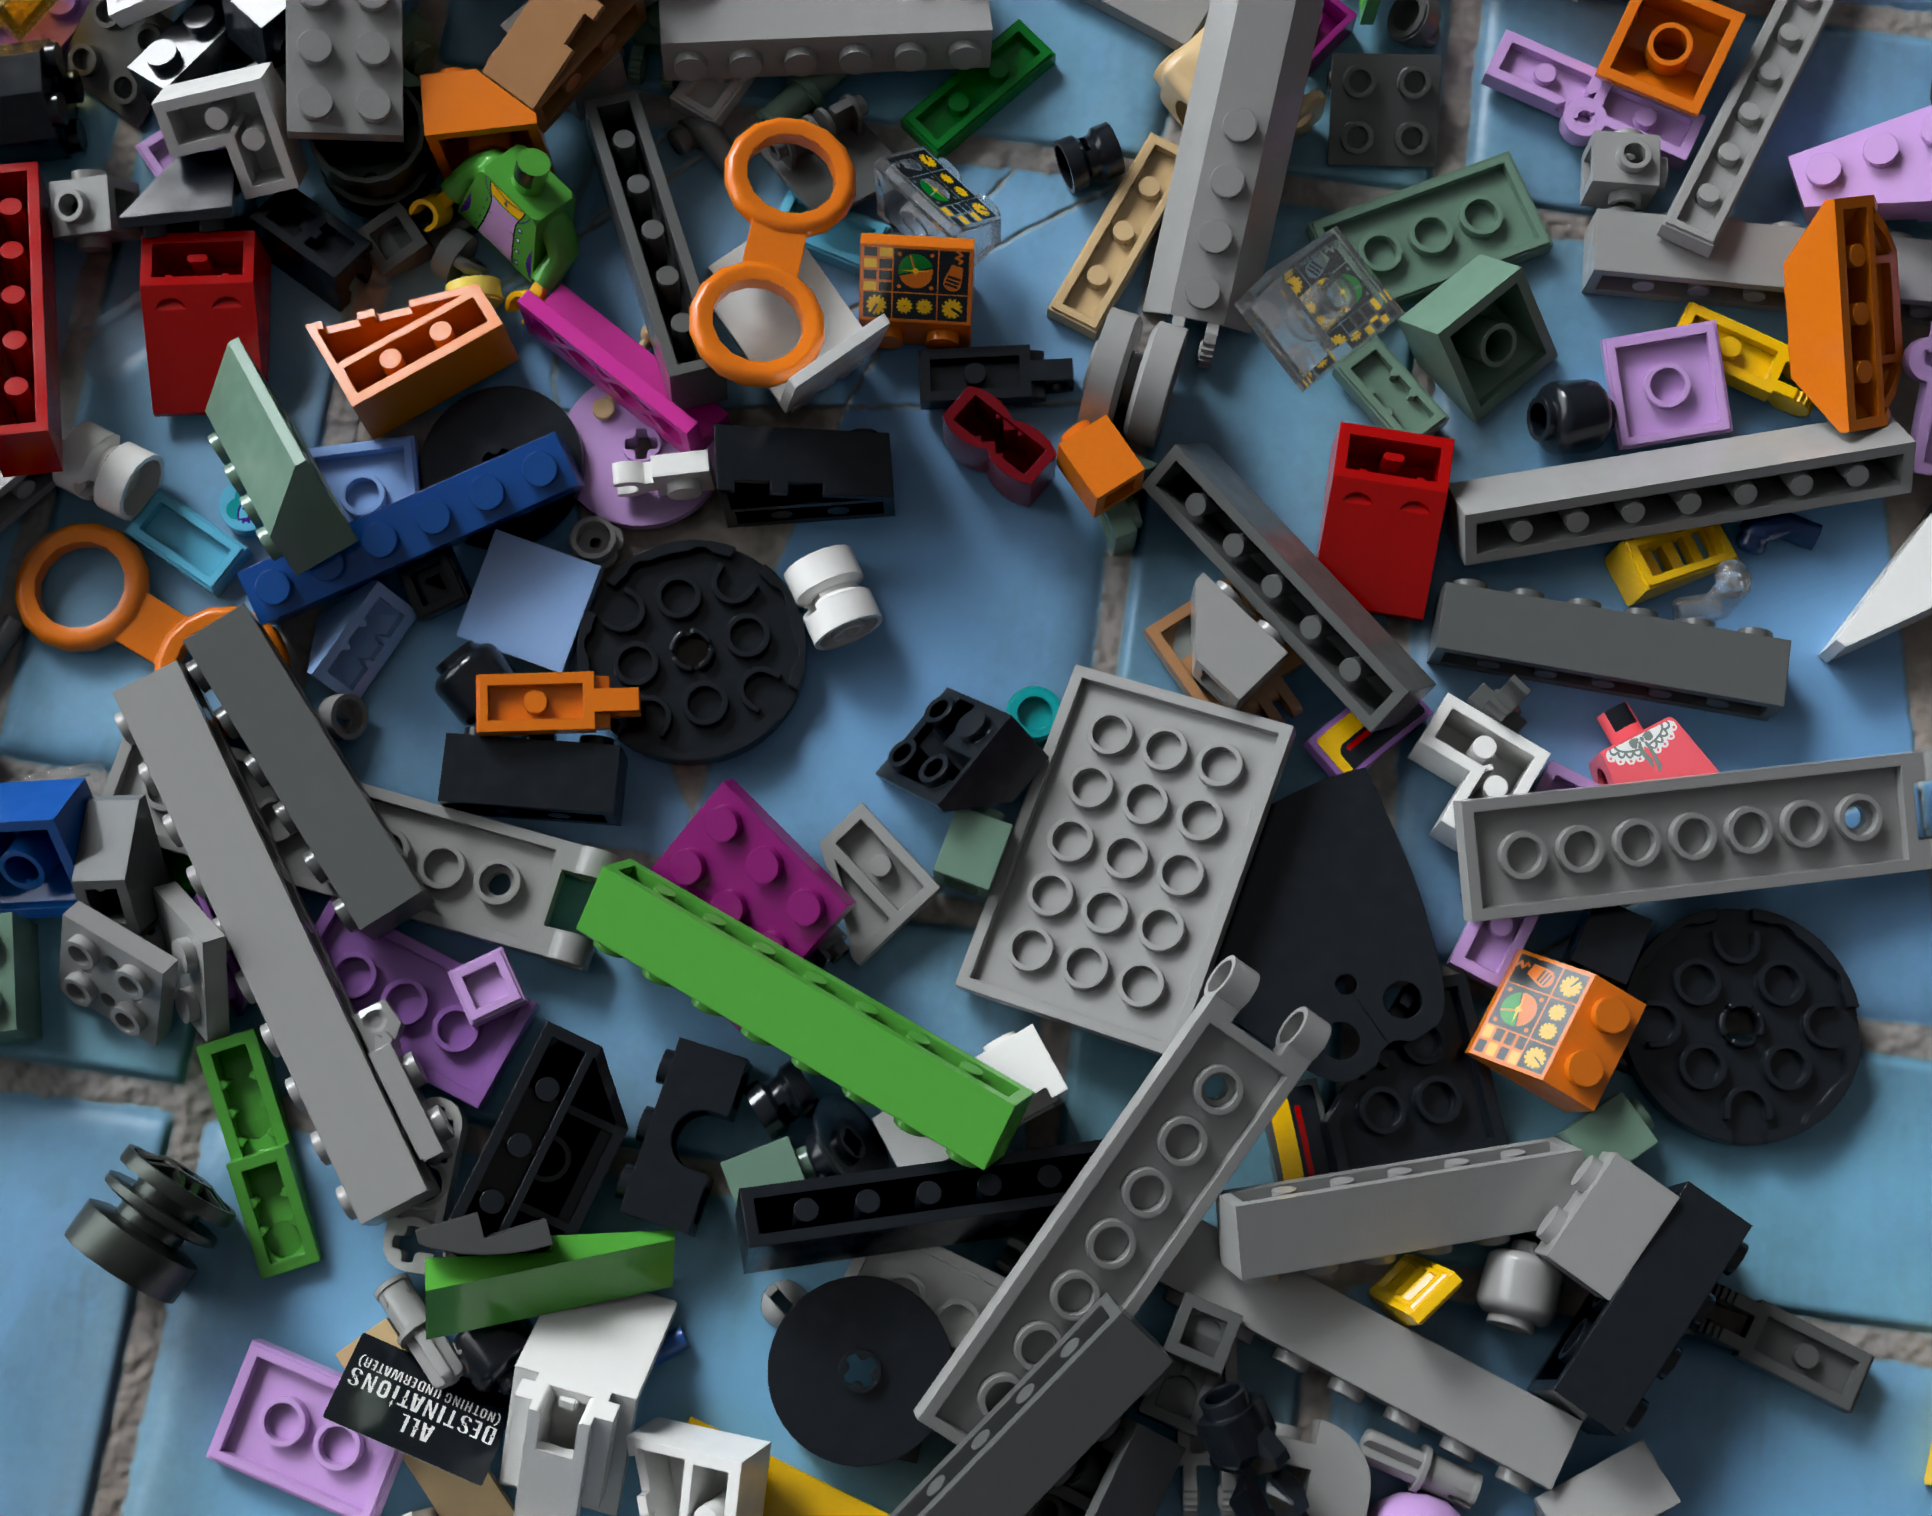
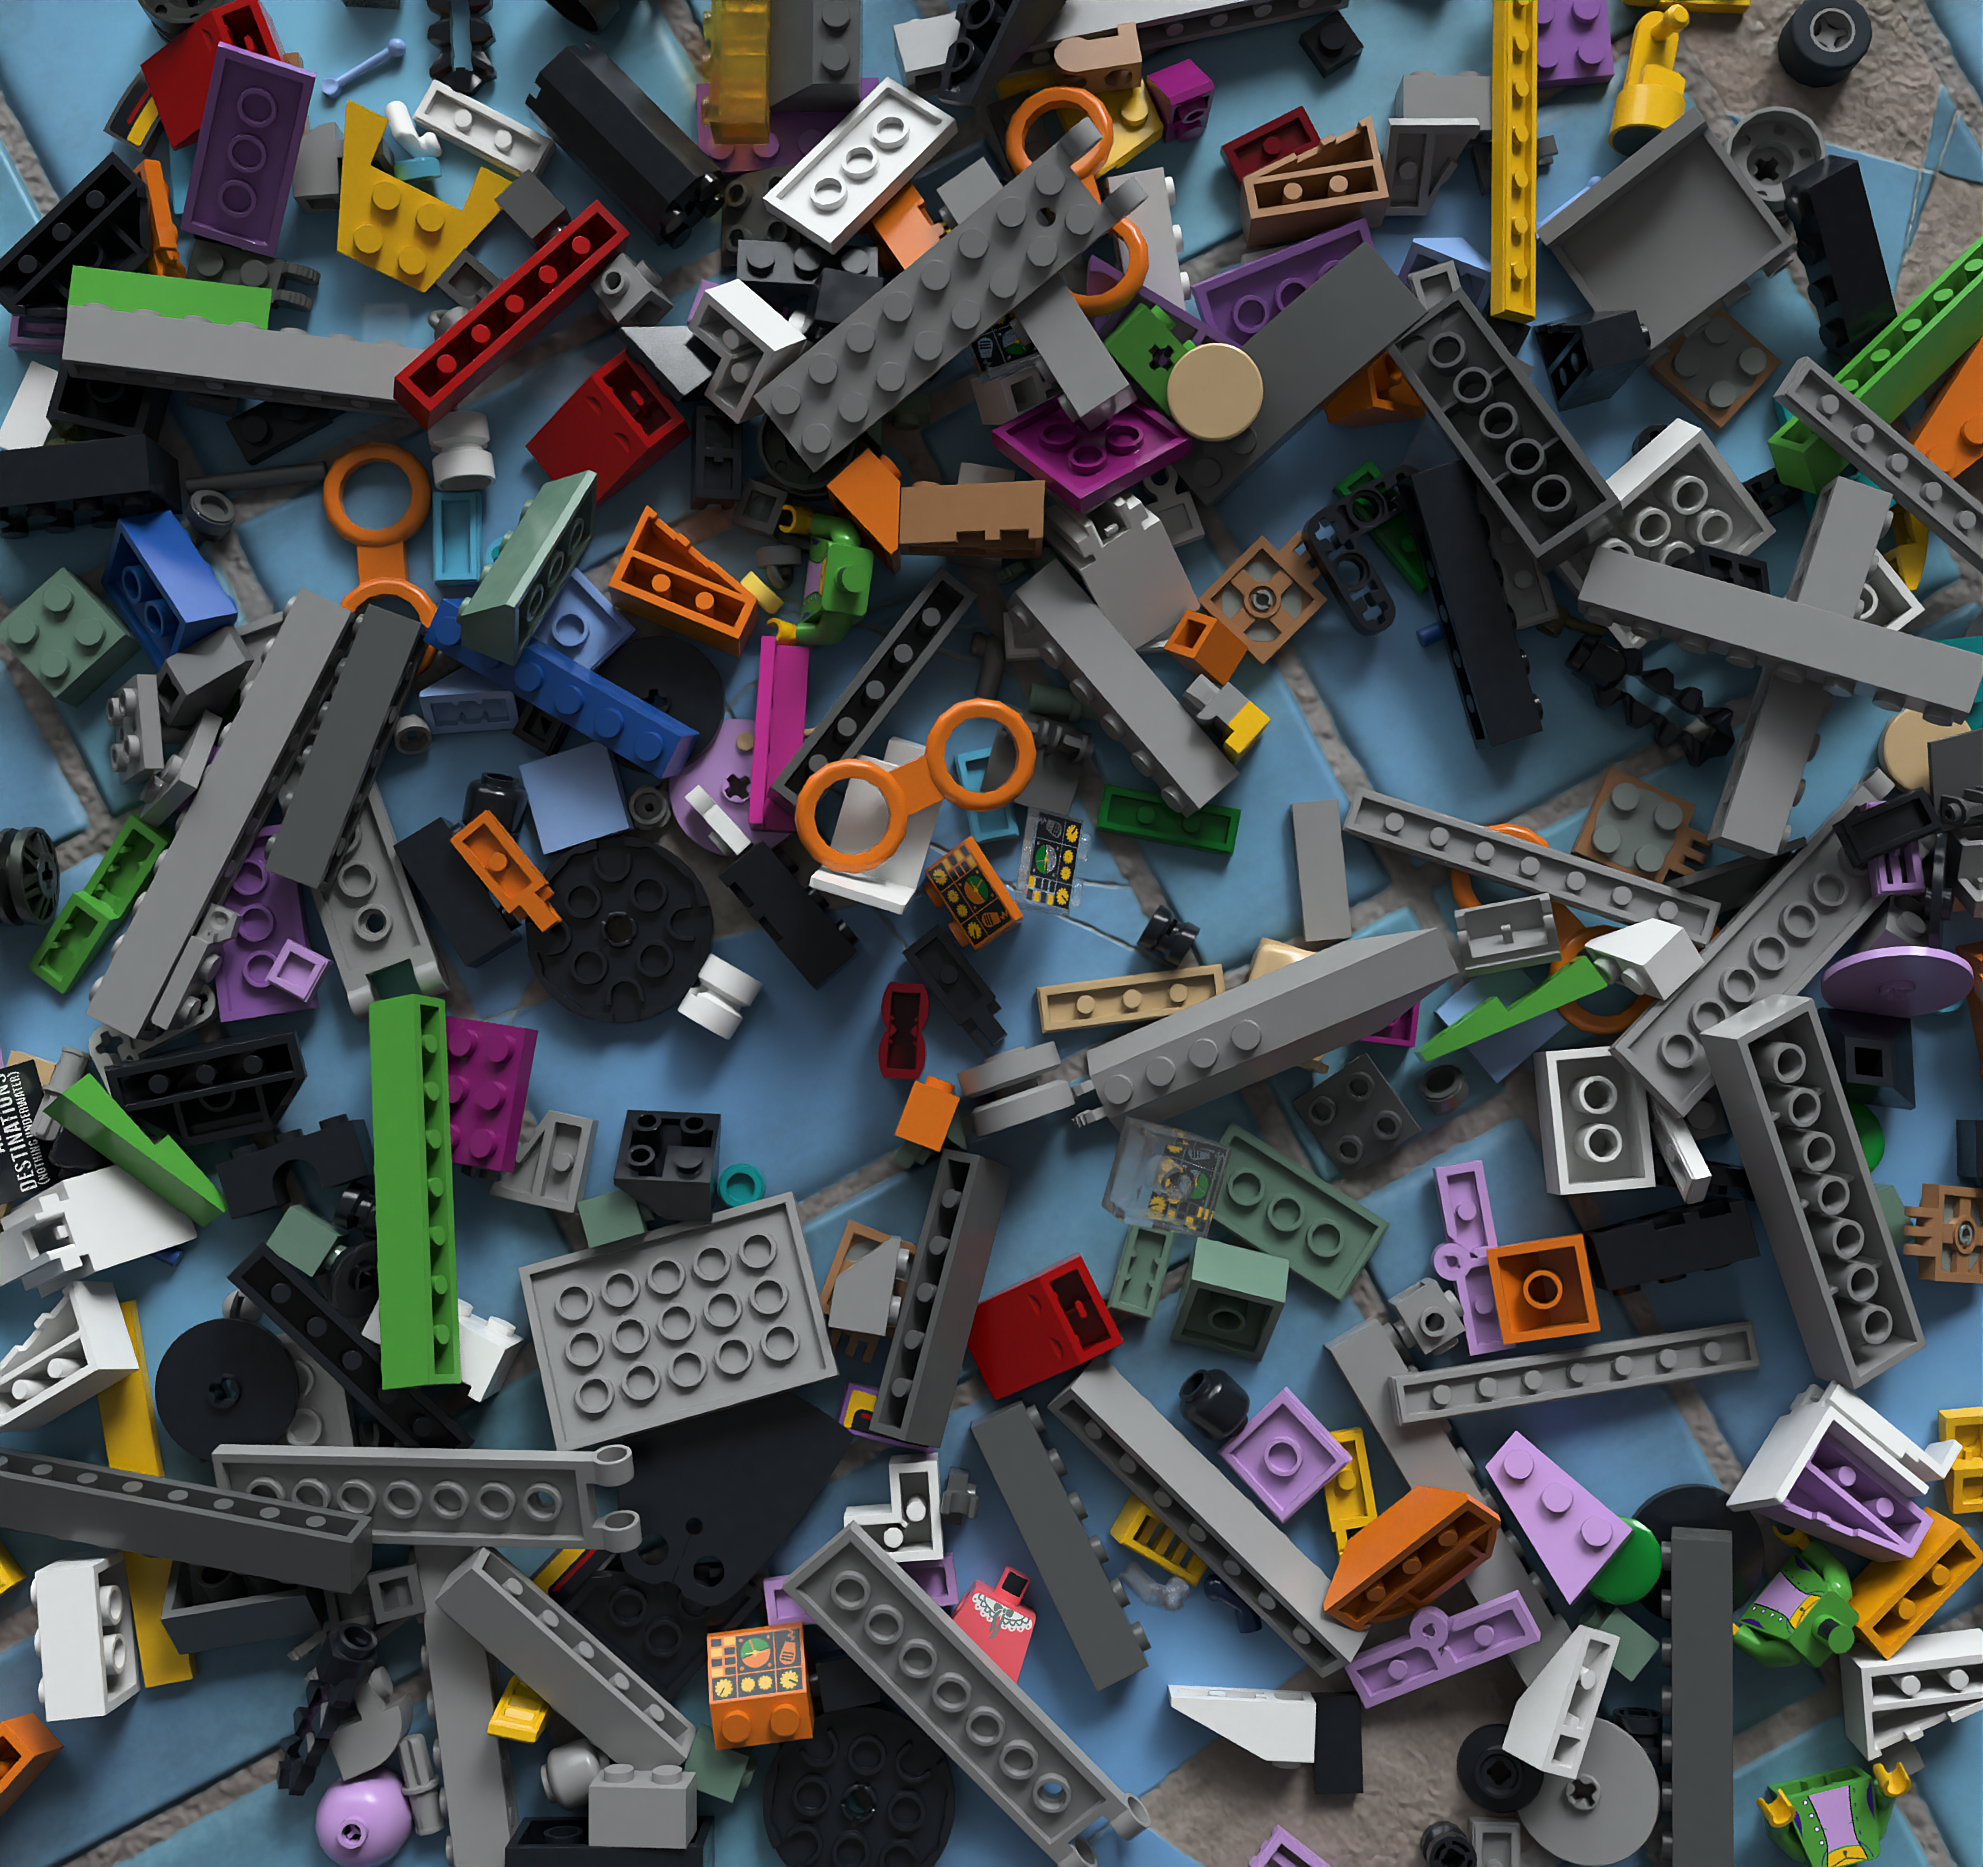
camera: 50 degrees right, 10 degrees up
dark grey slope [415,1212,553,1255] -> none

